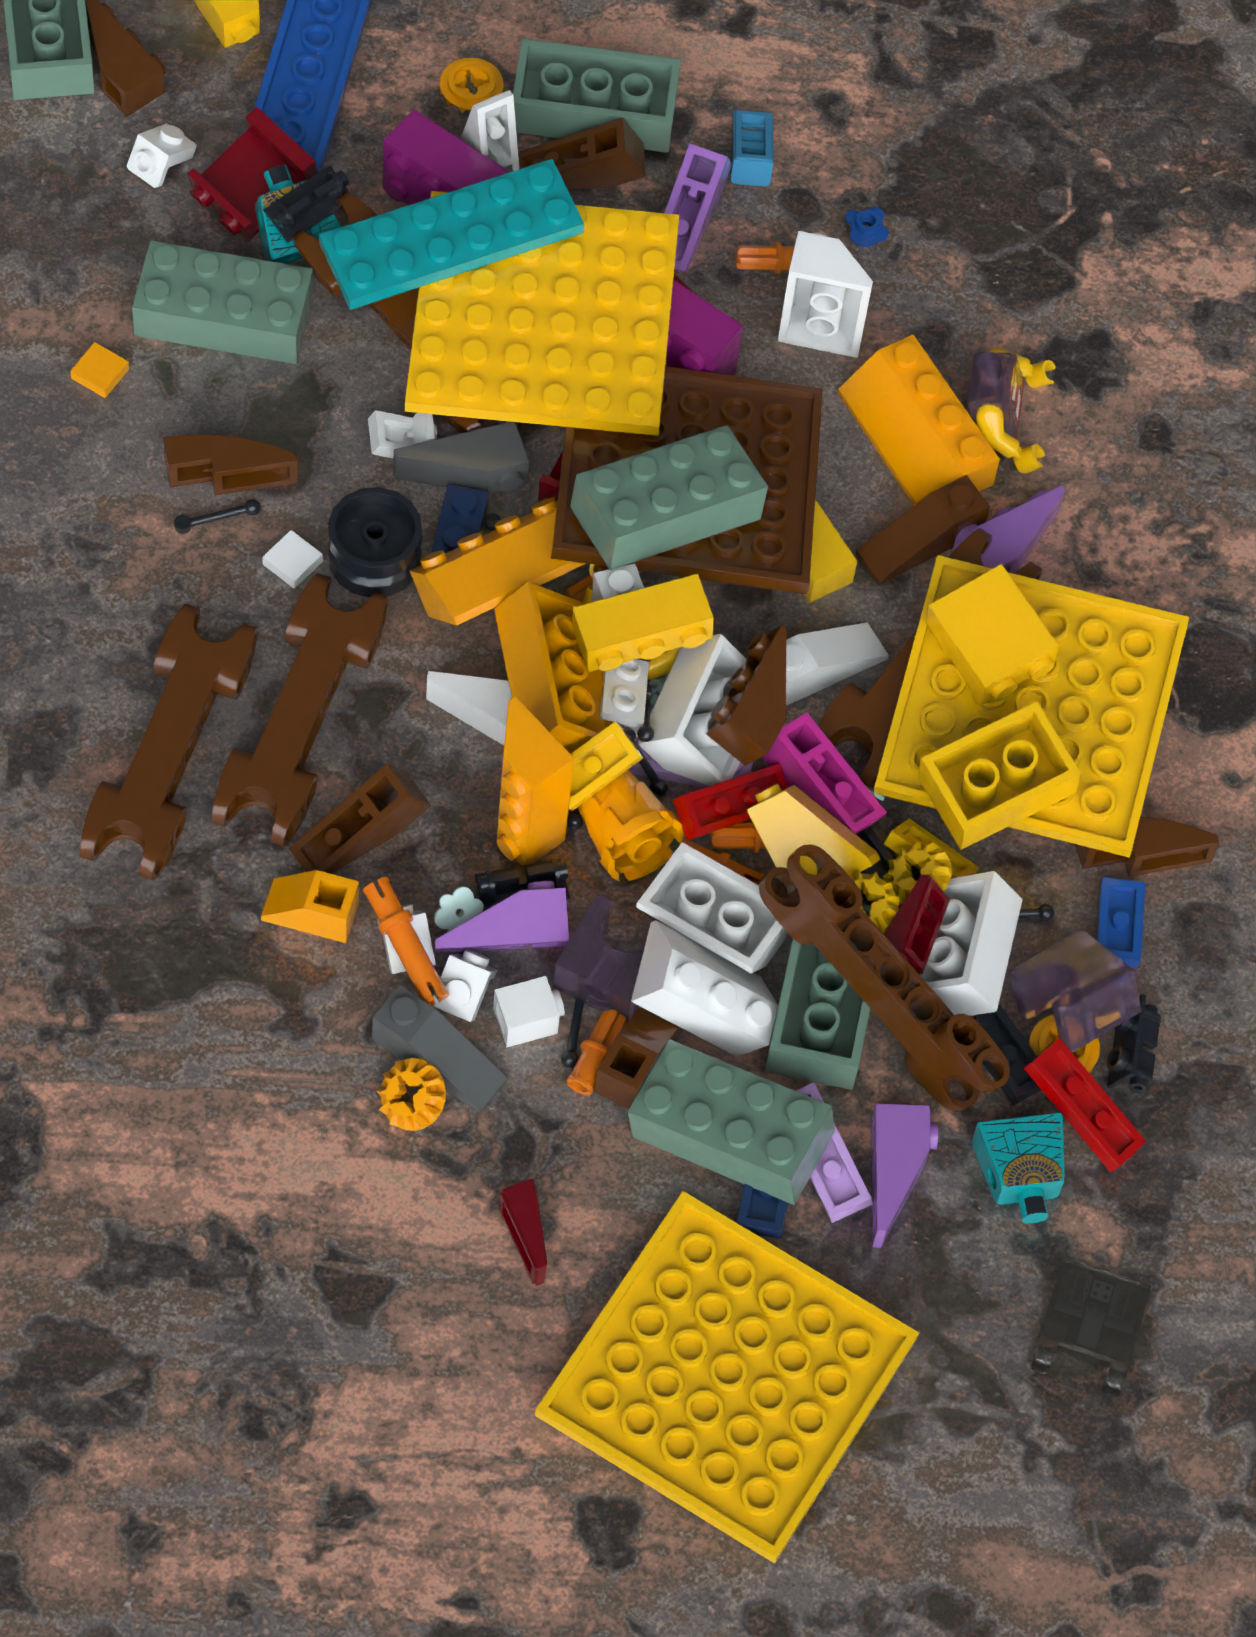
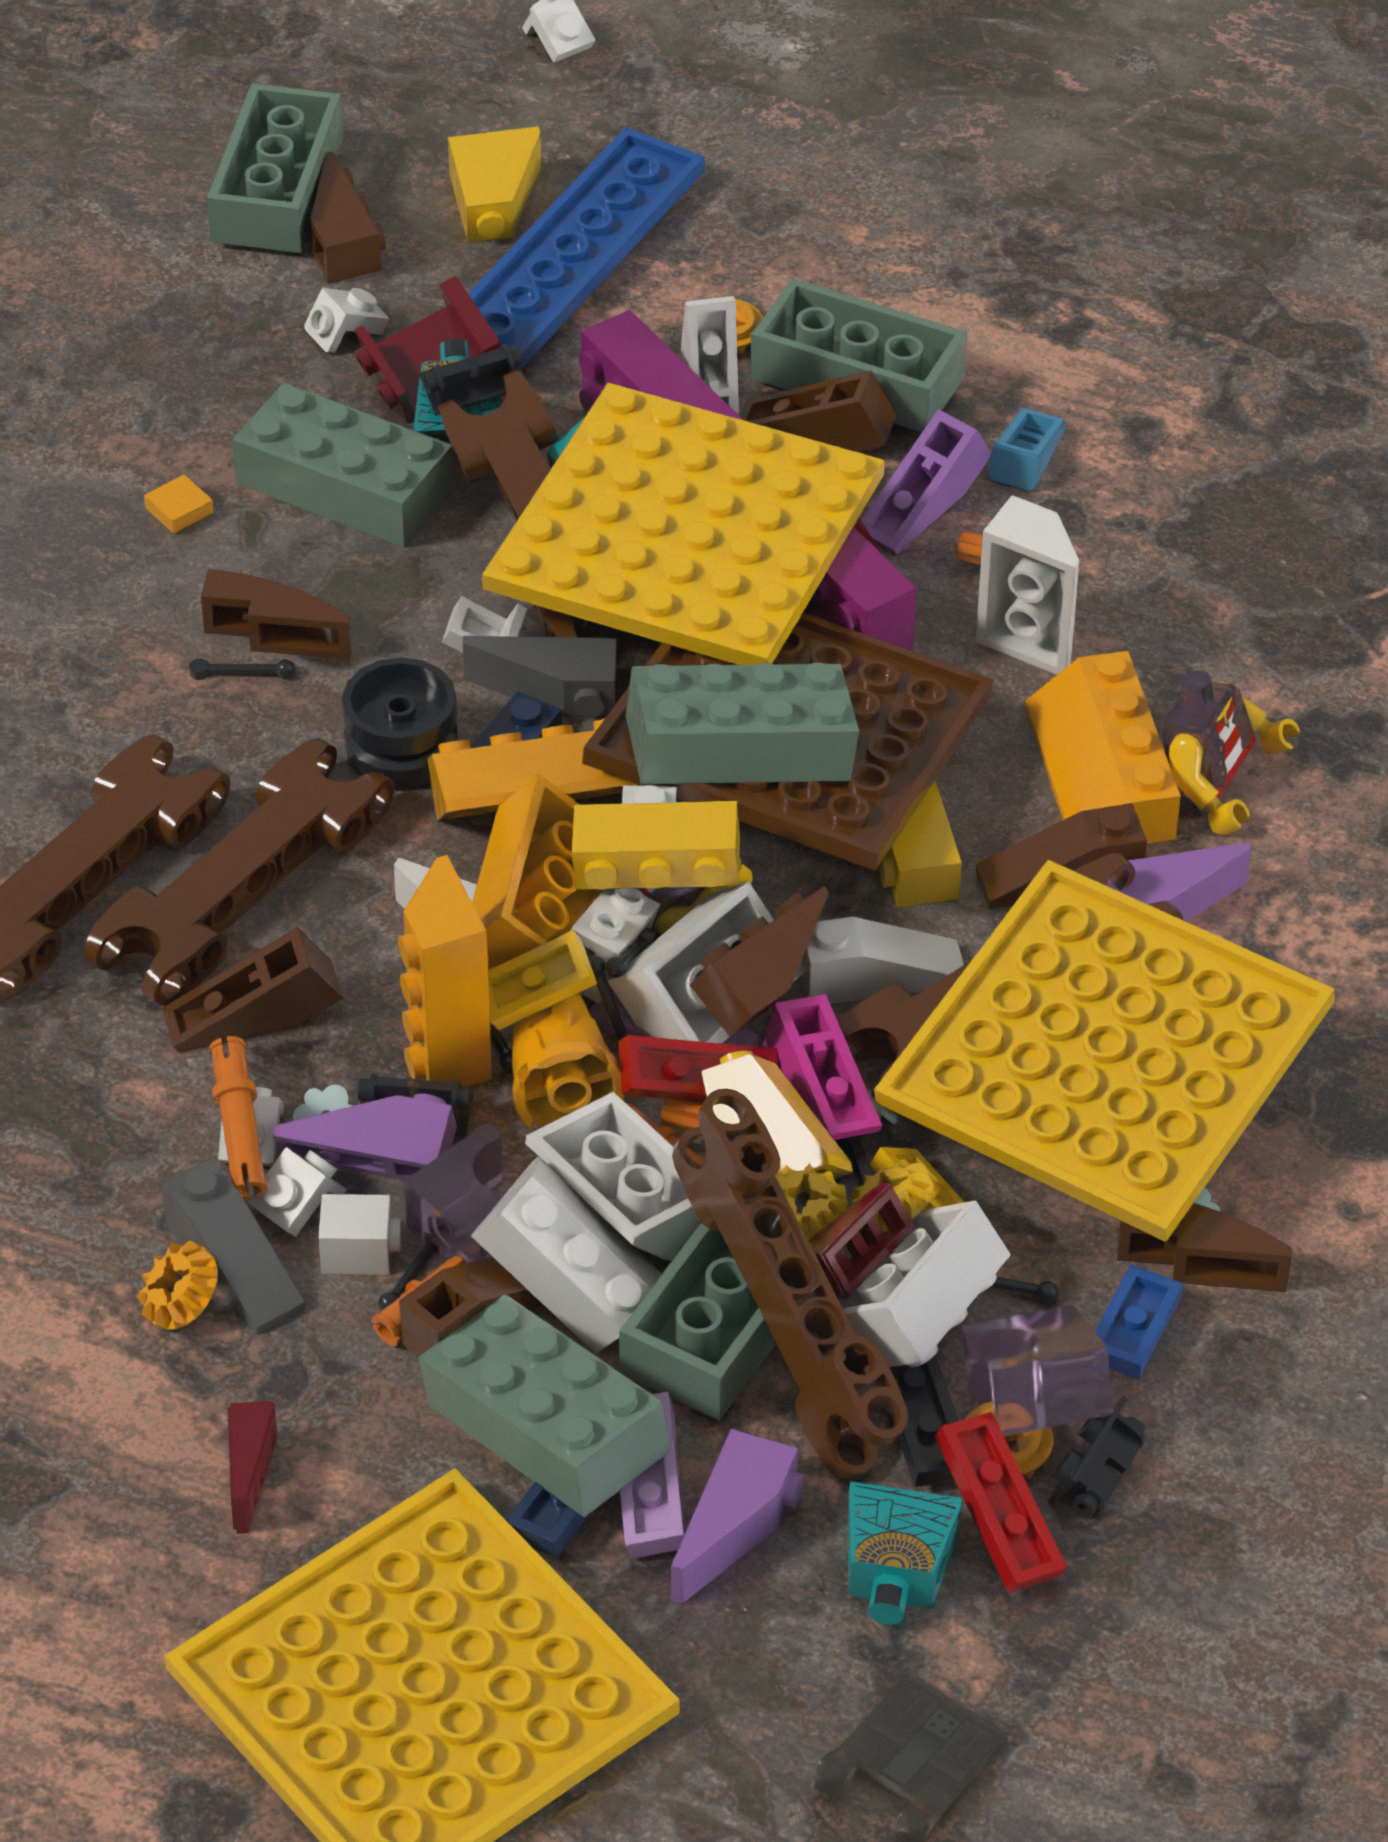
camera: 25 degrees right, 15 degrees down
light orange slope [261,870,359,943] -> none
white tile [262,530,323,589] -> none
teal plate [319,159,584,310] -> none
blue plate [845,207,889,247] -> none
yellow brick [918,701,1081,850] -> none
yellow brick [926,564,1059,704] -> none

